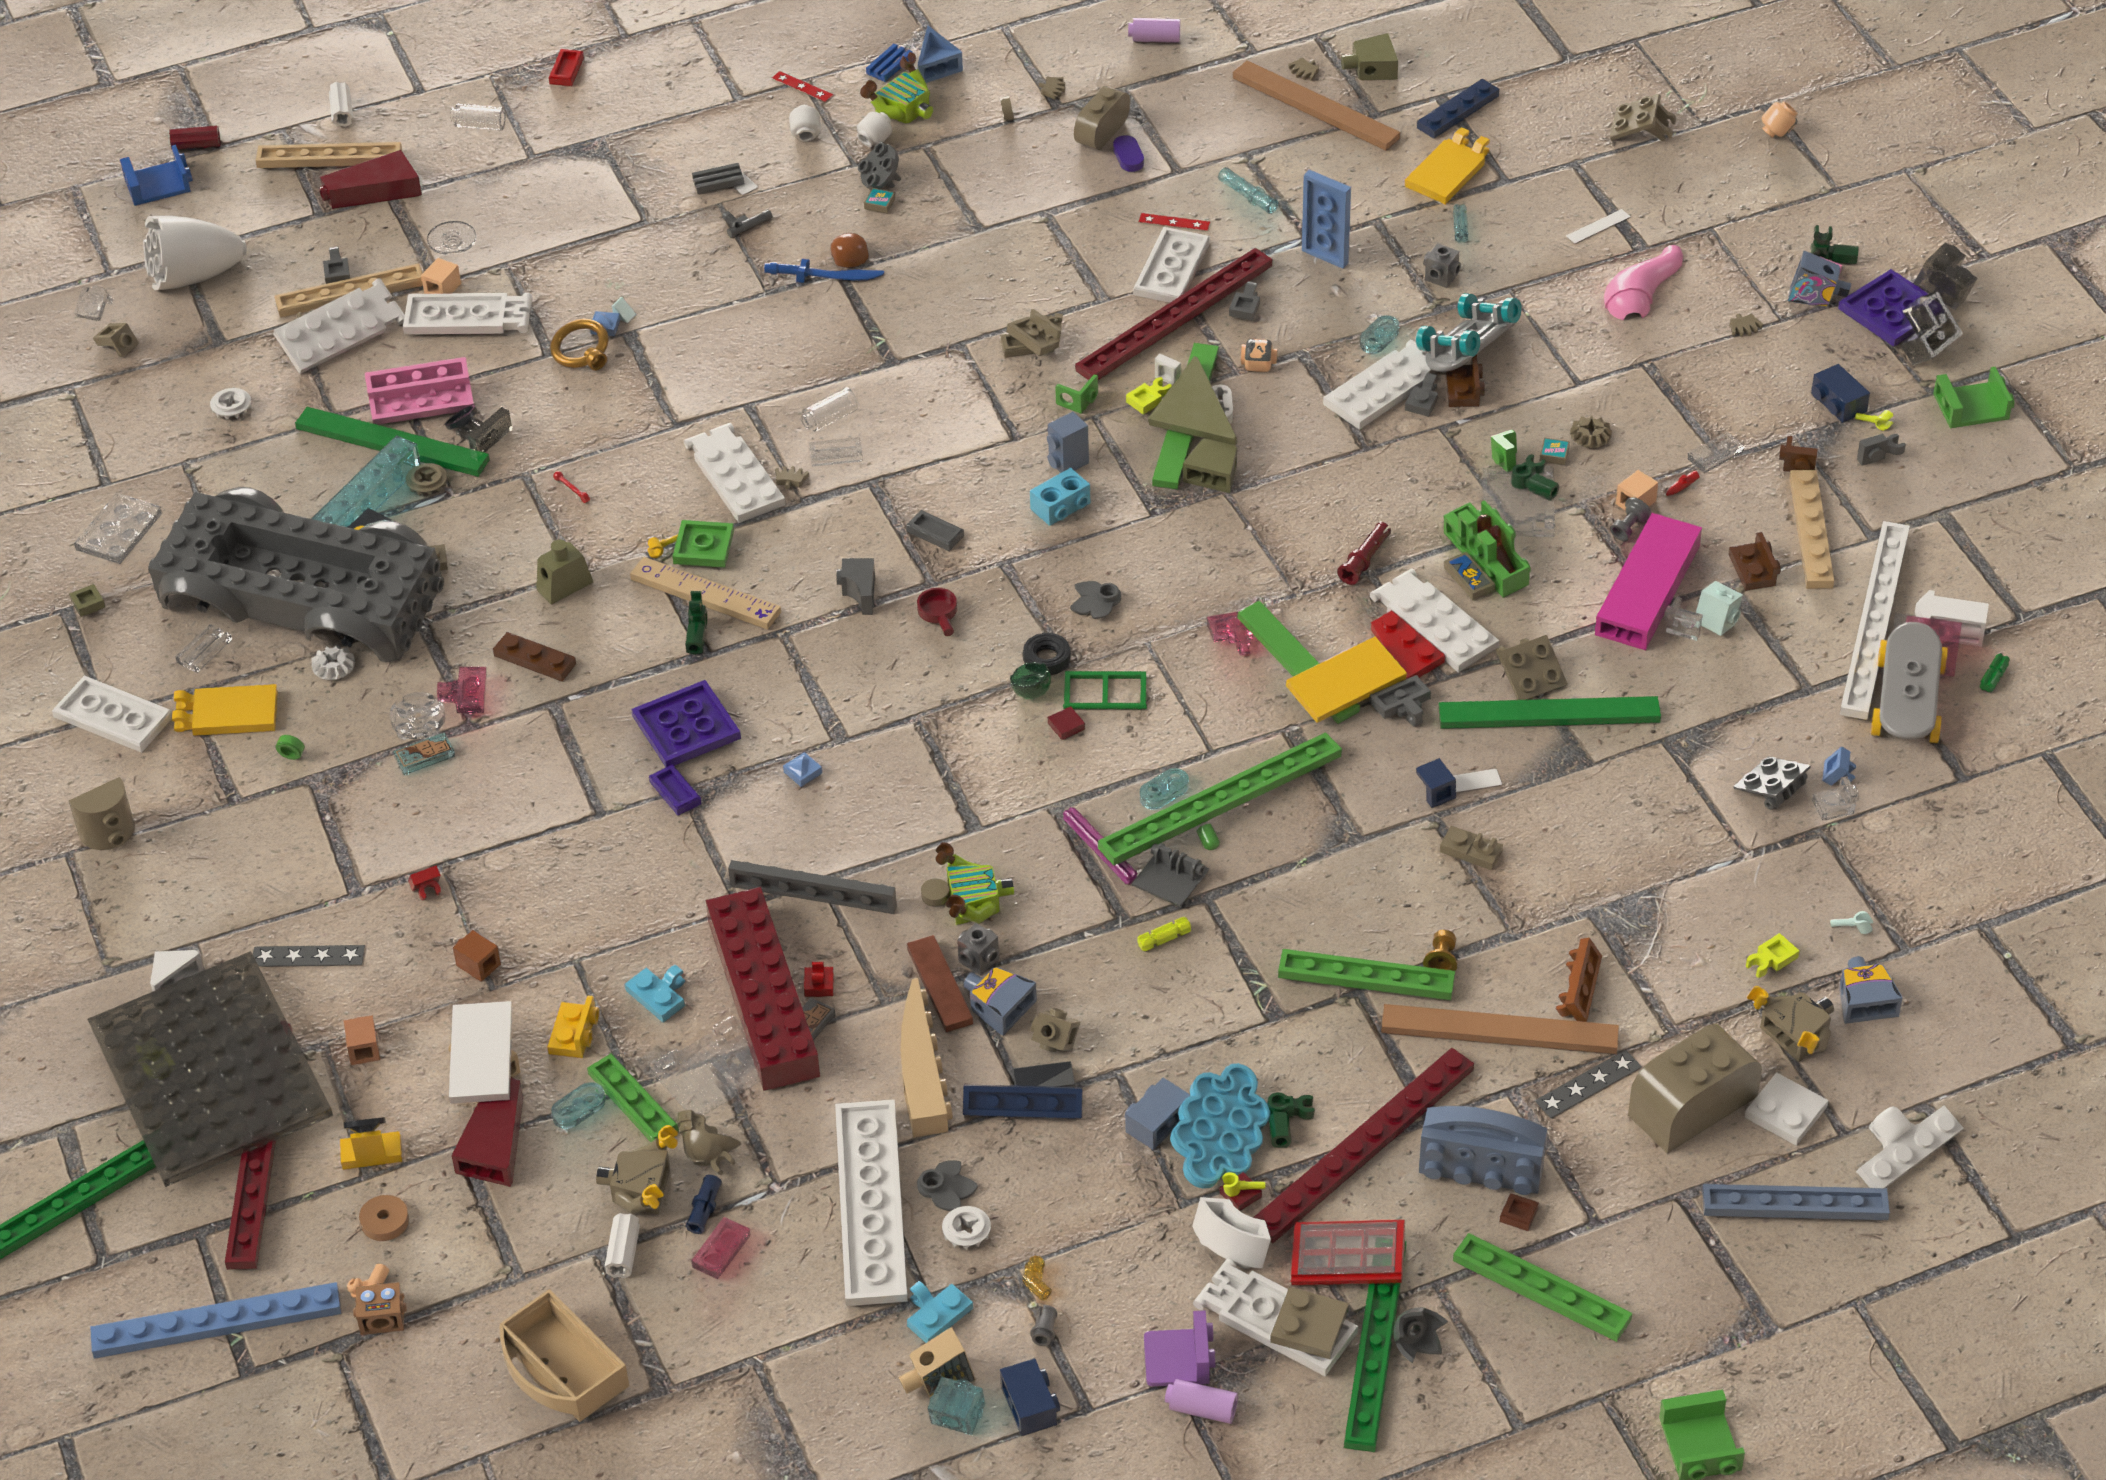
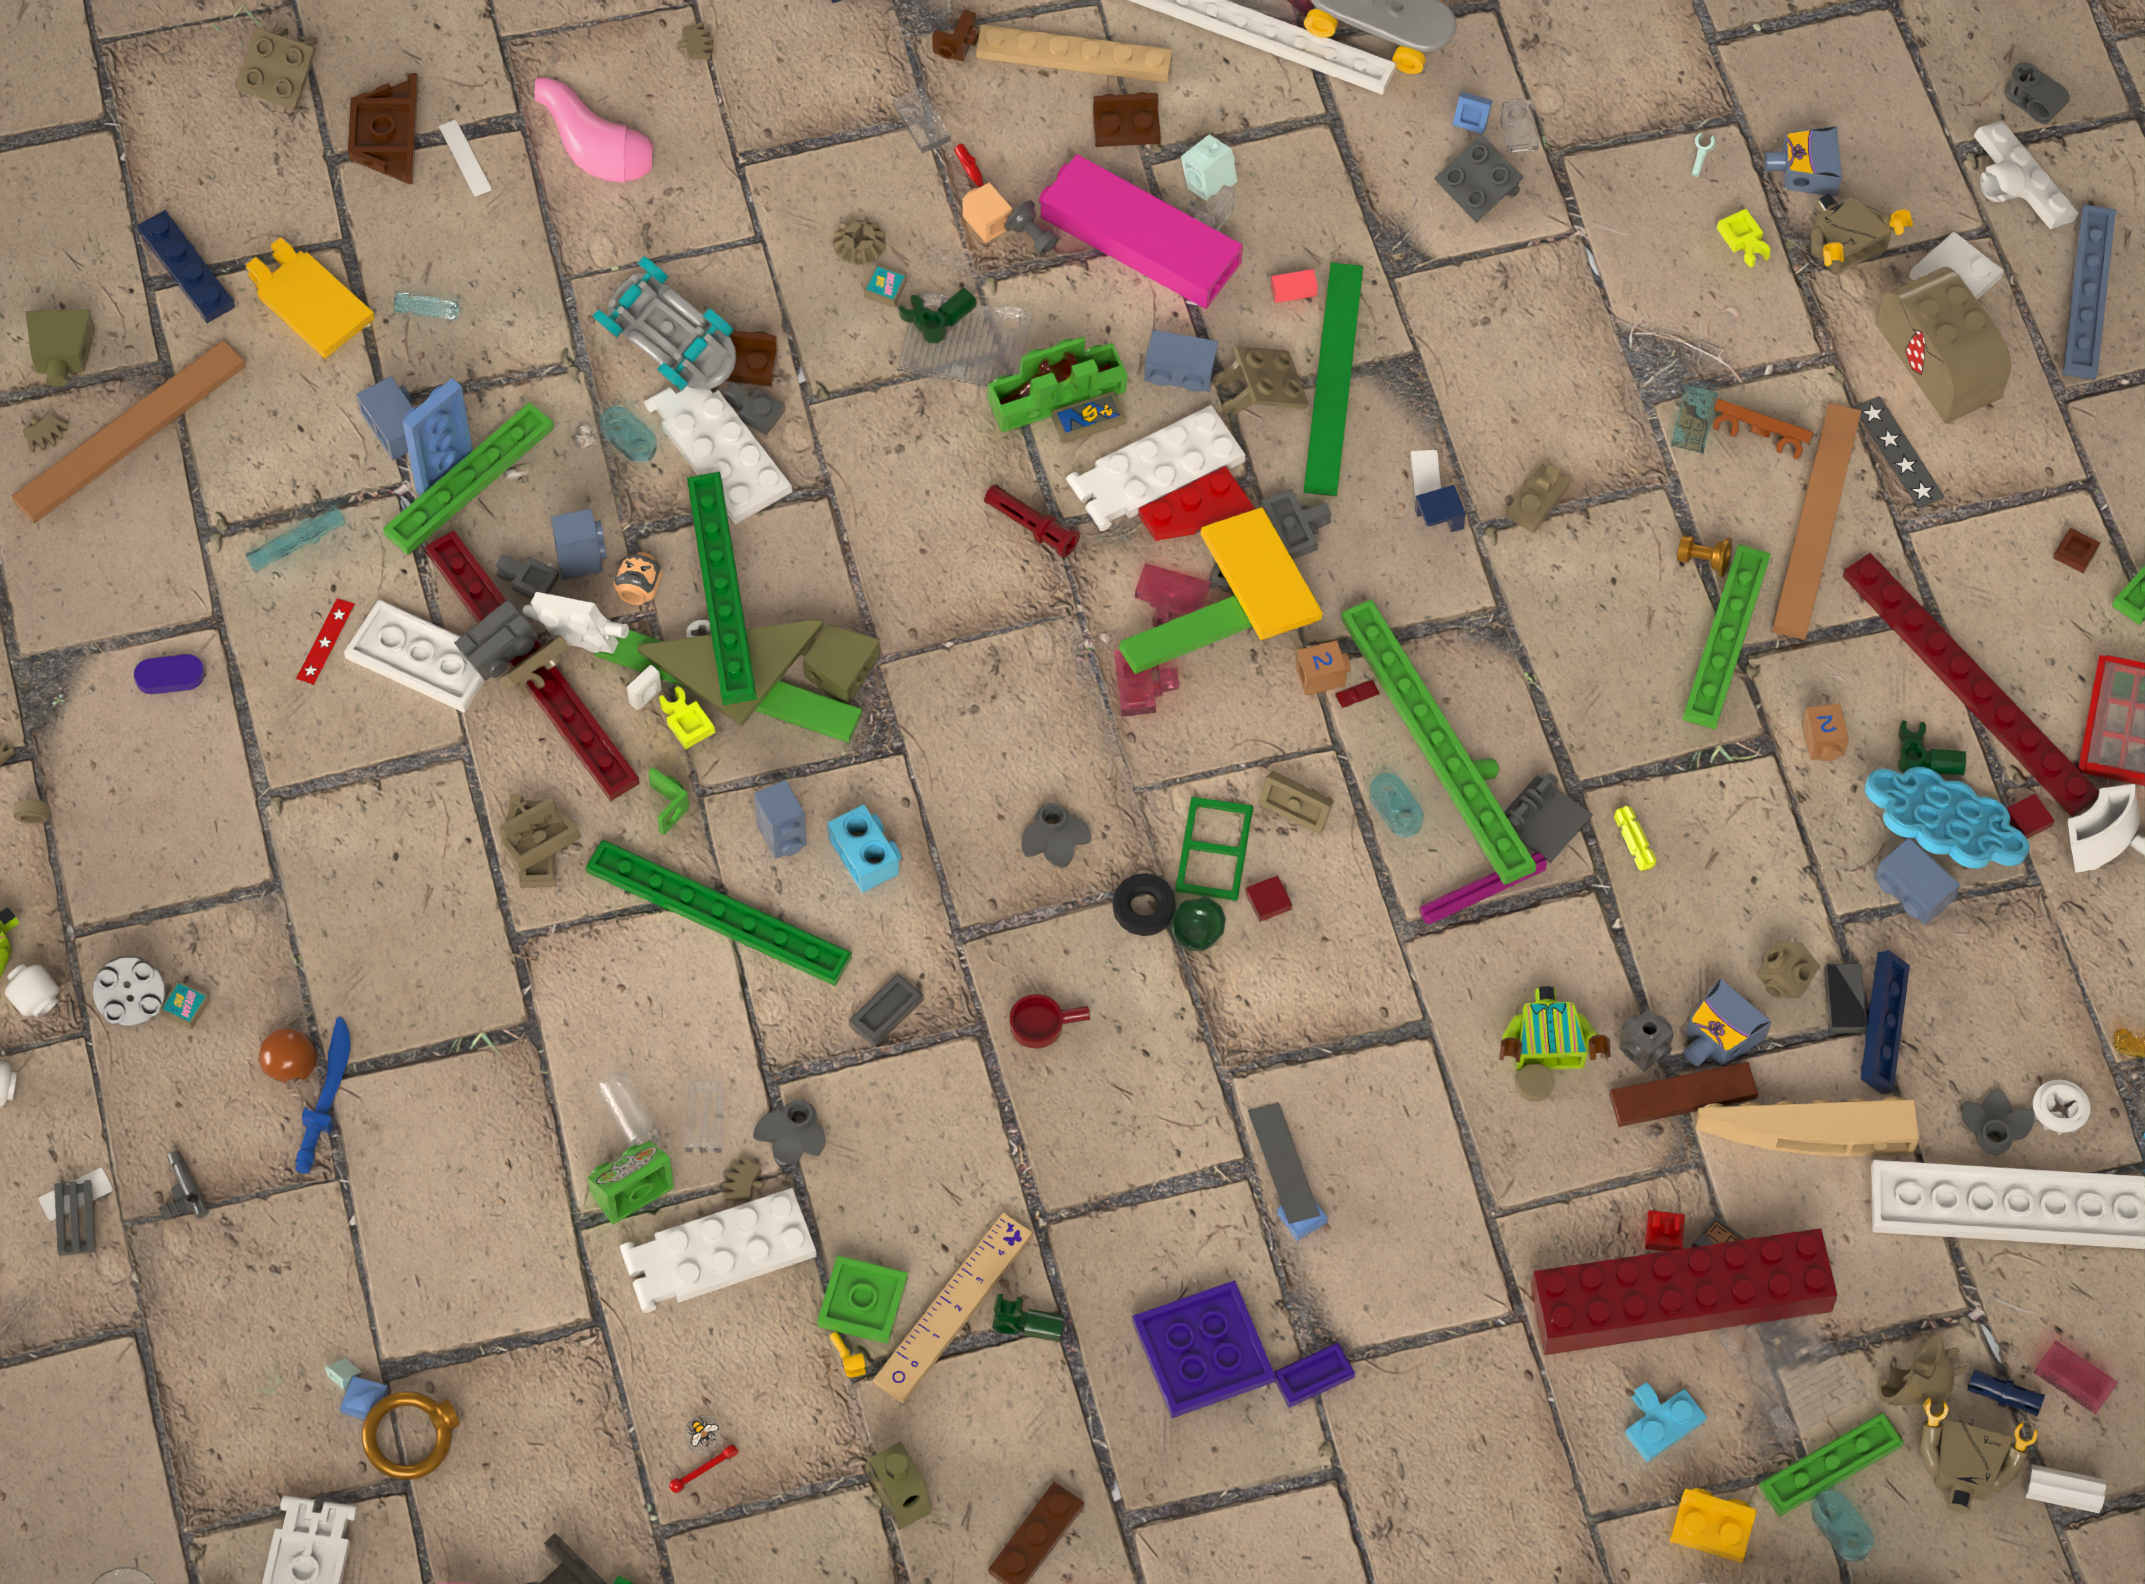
camera: 85 degrees left, 15 degrees up
dark grey plate [728,860,897,914] -> none
dark grey arch [836,558,875,615] -> none
dark tan brick [1074,86,1130,150] -> none
neon yellow hand [1222,1172,1265,1197] -> none
sand blue piece [1419,1106,1547,1195] -> none
flat silver brick [1423,243,1461,288] -> none
bright green bracket [1491,430,1517,472] -> none
none -> reddish brown wing [348,73,419,184]
none -> sand blue brick [356,376,413,460]
none -> bright green plate [383,402,554,555]
none -> dark grey brick [454,599,539,681]
none -> dark tan plate [498,636,569,699]
none -> white plate [522,592,629,654]
none -> sand blue brick [551,509,607,580]
none -> green tile [586,839,852,986]
none -> bright green slope [587,1141,674,1225]
none -> tile [684,1415,722,1455]
none -> green tile [687,471,757,706]
none -> dark grey plate [753,1100,826,1167]
none -> clear pink hinge [1135,563,1210,627]
none -> sand blue brick [1144,330,1218,392]
none -> dark grey sticker [1248,1103,1320,1224]
none -> dark tan plate [1258,771,1334,834]
none -> coral piece [1271,269,1318,303]
none -> medium nougat brick [1296,640,1351,695]
none -> dark red piece [1335,680,1380,708]
none -> clear light blue tile [1671,385,1718,453]
none -> medium nougat brick [1802,703,1849,761]
none -> dark grey piece [2005,62,2070,124]

